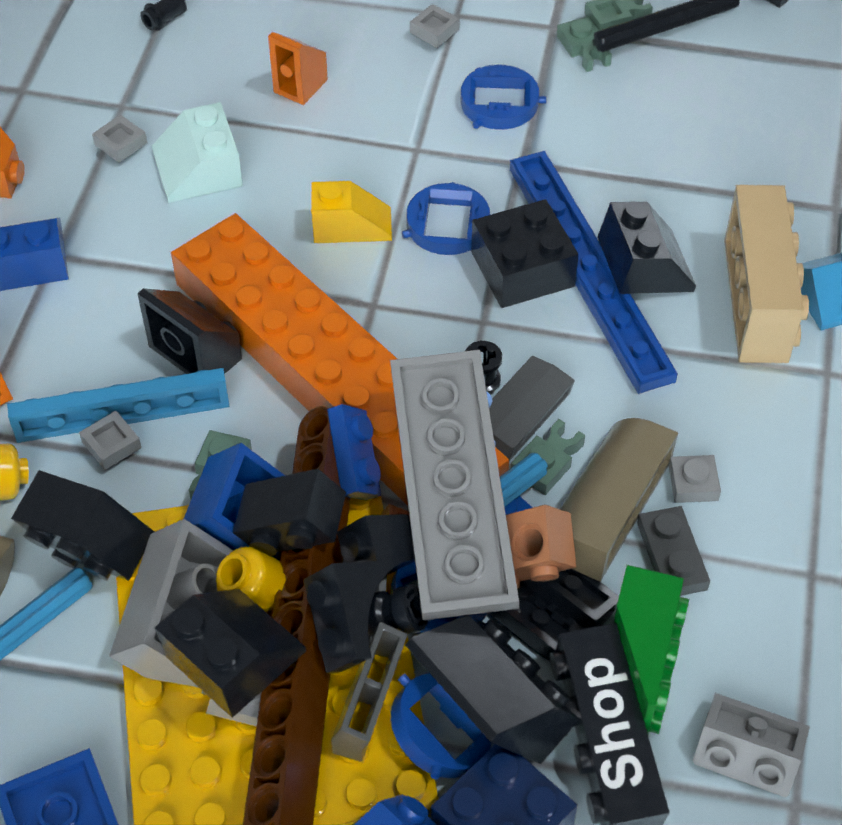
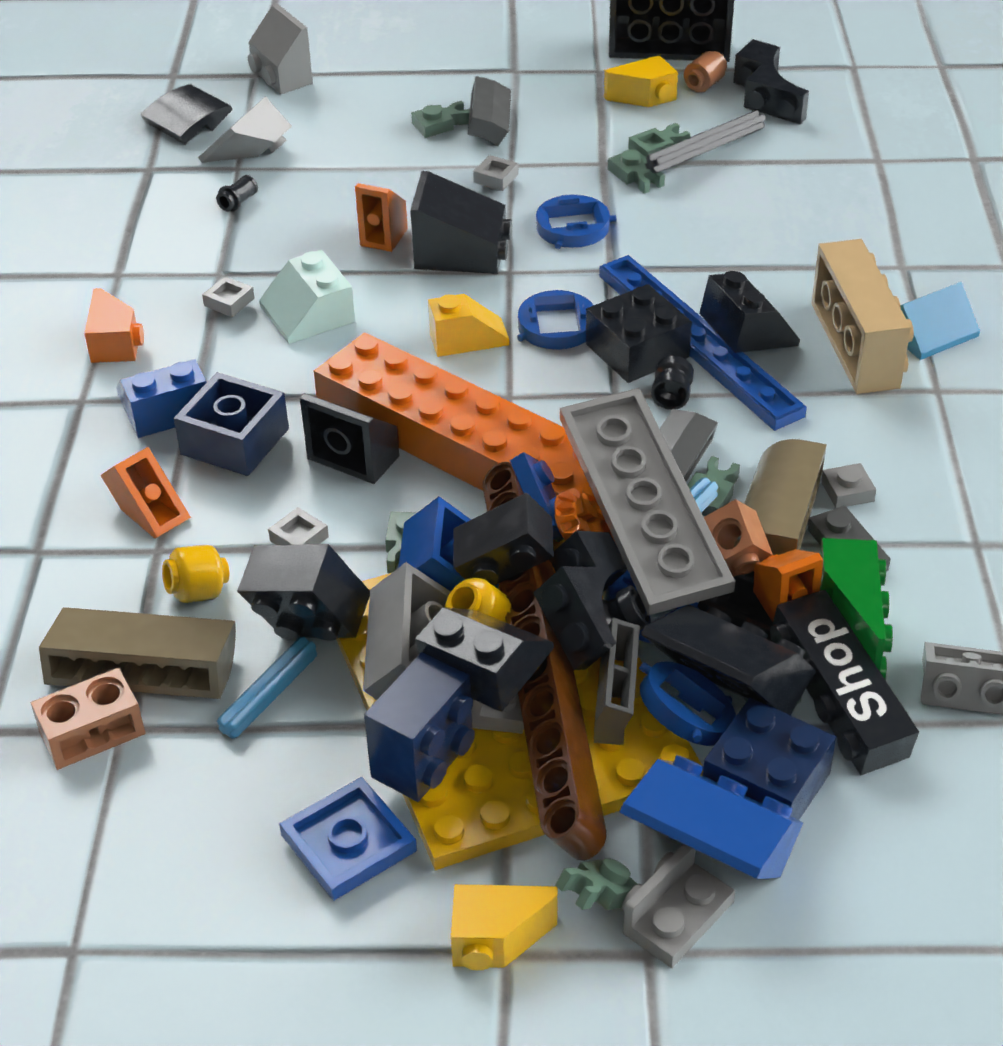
camera: 10 degrees left, 10 degrees down
dark azure plate [7,368,230,443] -> none
none -> dark blue brick [174,372,289,476]
none -> dark blue brick [364,652,475,802]
none -> black slope [410,171,512,274]
none -> orange gear [554,488,605,541]
none -> black wheel [651,356,694,410]
none -> orange slope [753,549,823,622]

